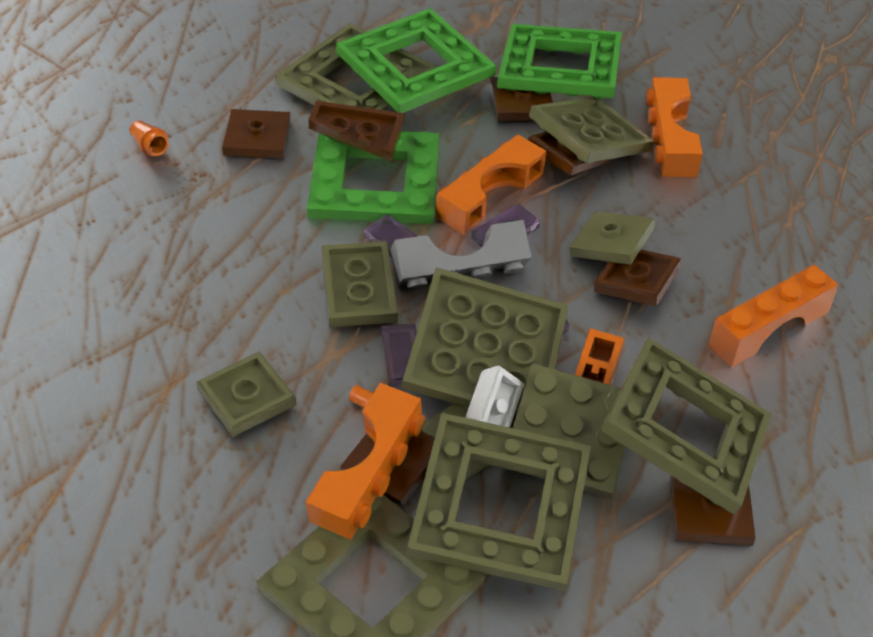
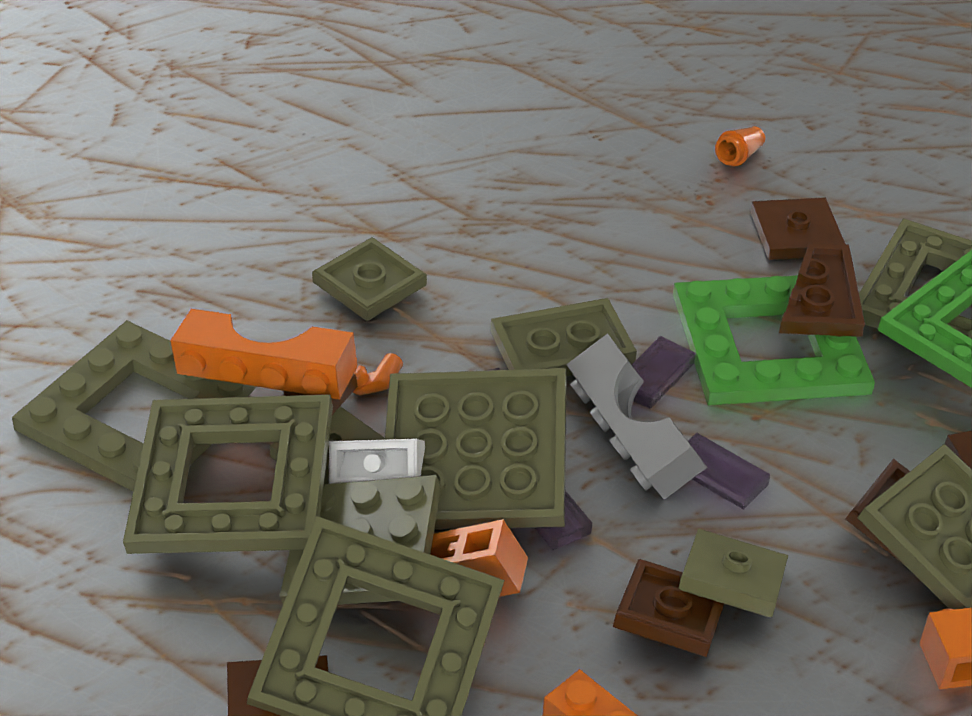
camera: 80 degrees right, 5 degrees down
orange arch [436,134,546,236] -> none

